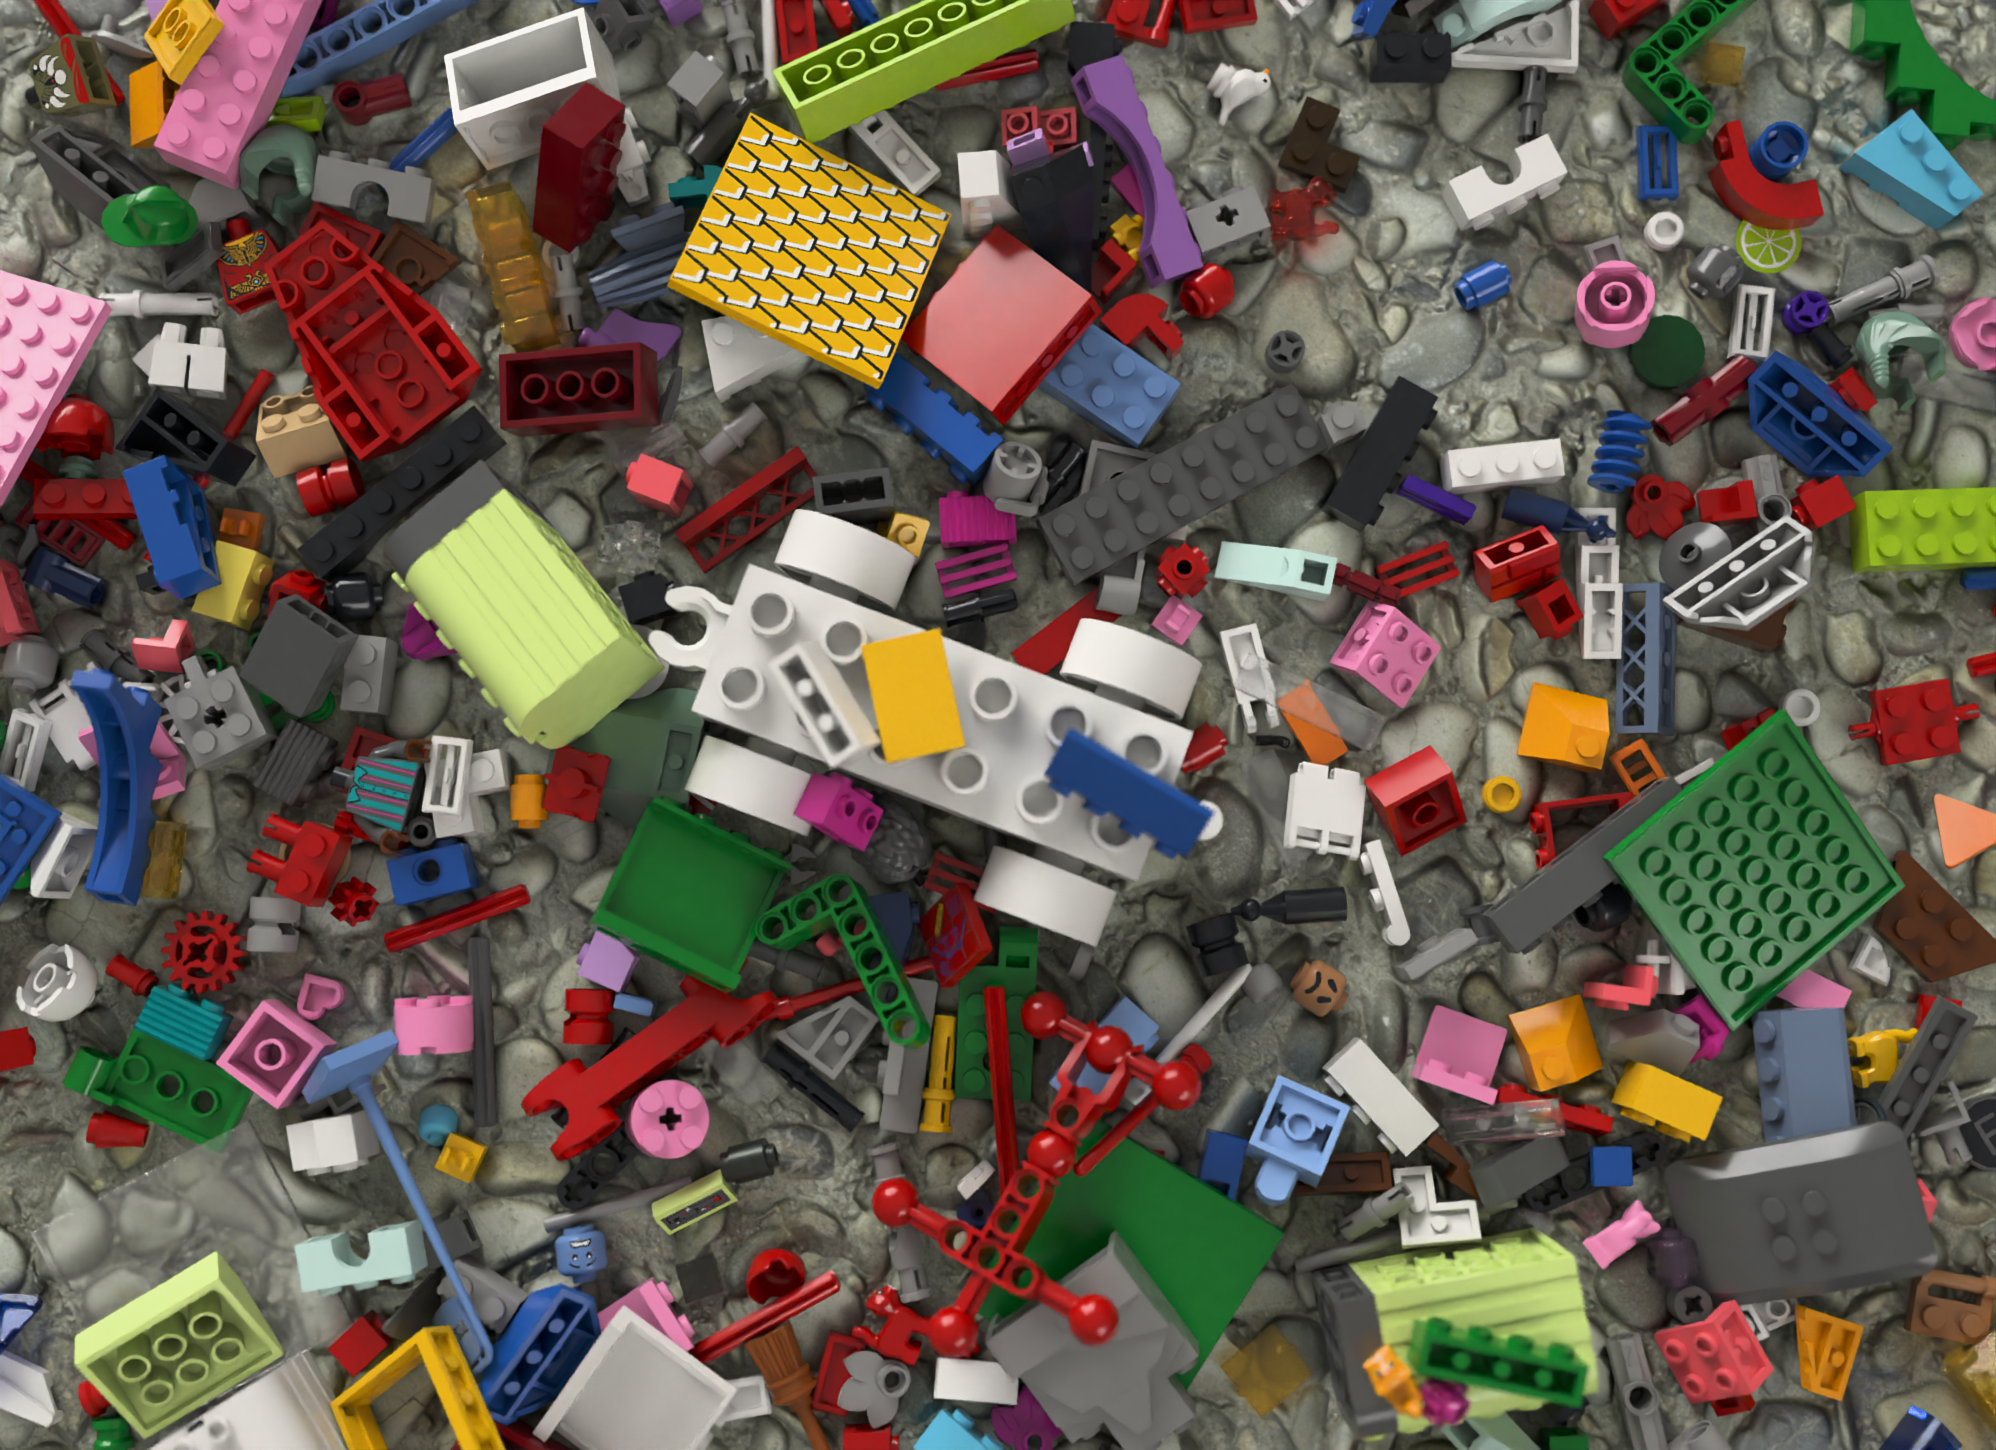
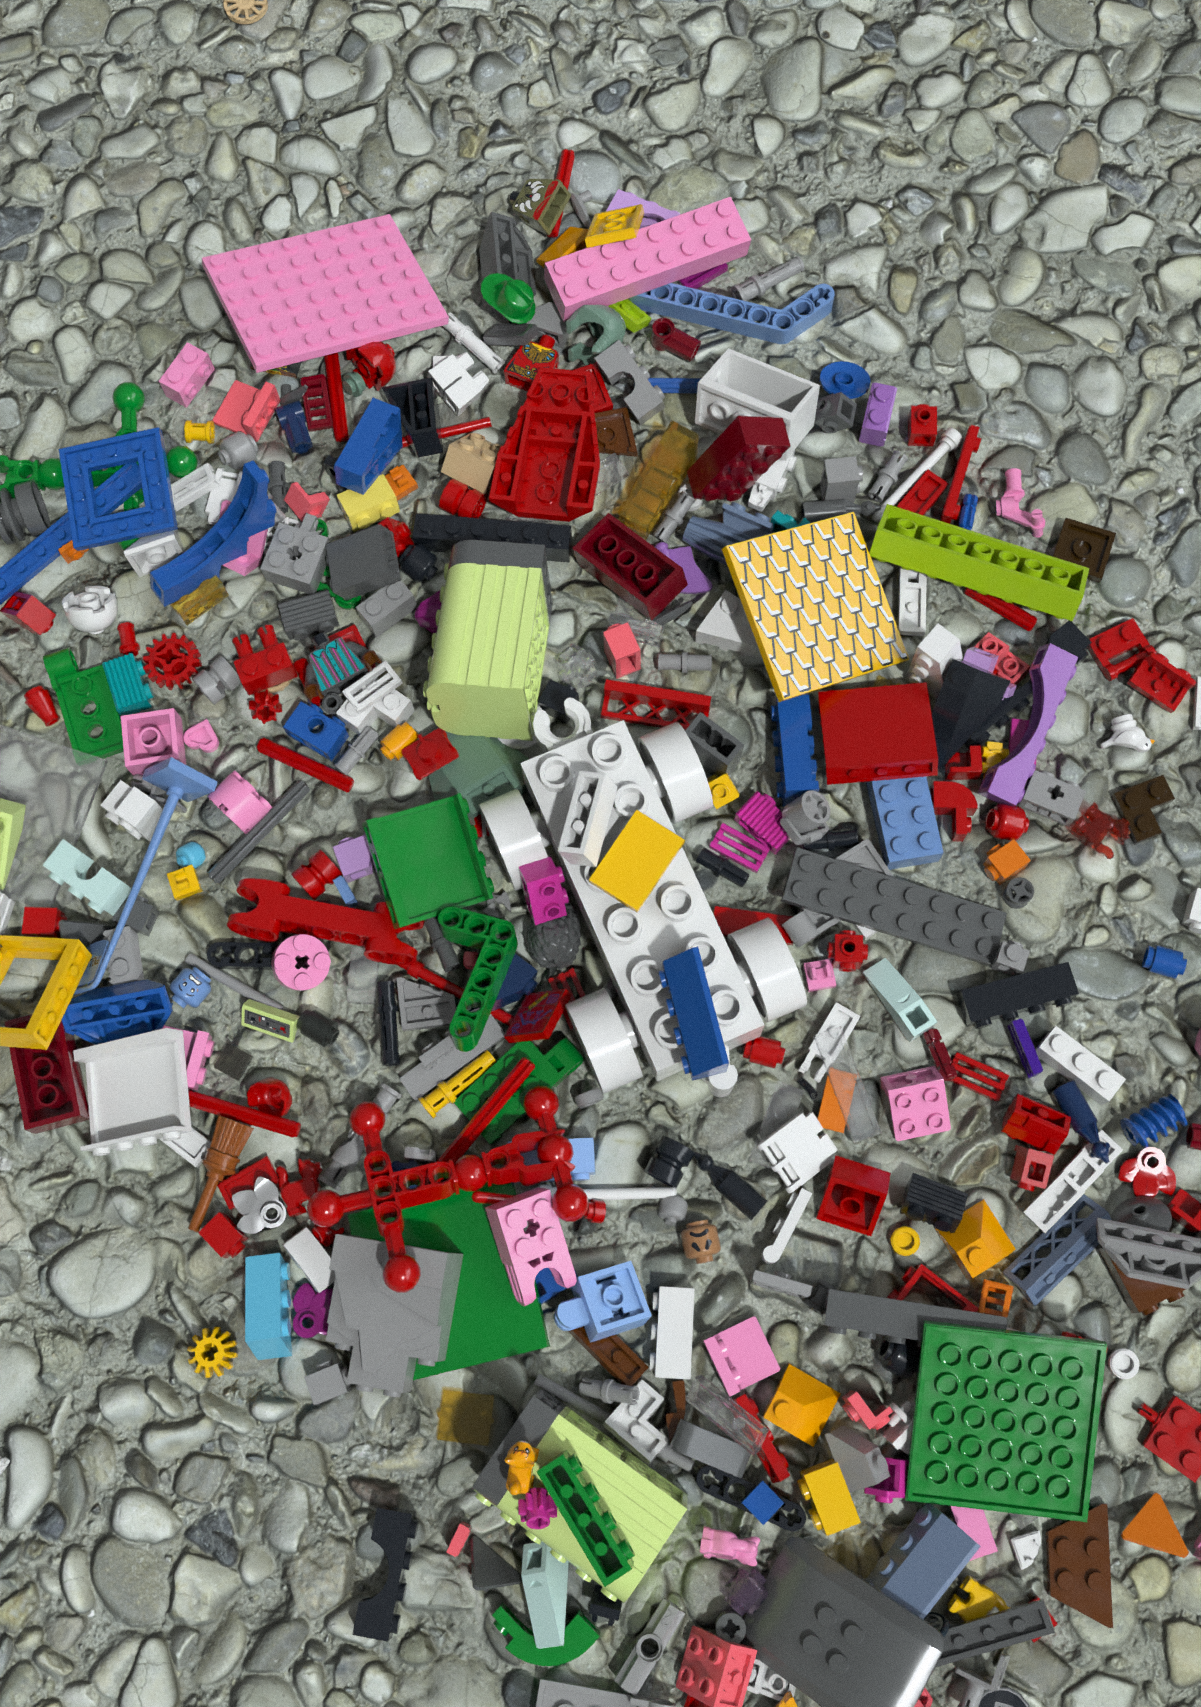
camera: 50 degrees right, 10 degrees down
red plate [33,479,138,520] -> none
none -> light grey axle [334,726,379,775]
none -> bright pink brick [485,1187,577,1306]
none -> black brick [899,1172,968,1233]
none -> orange brick [983,839,1031,886]

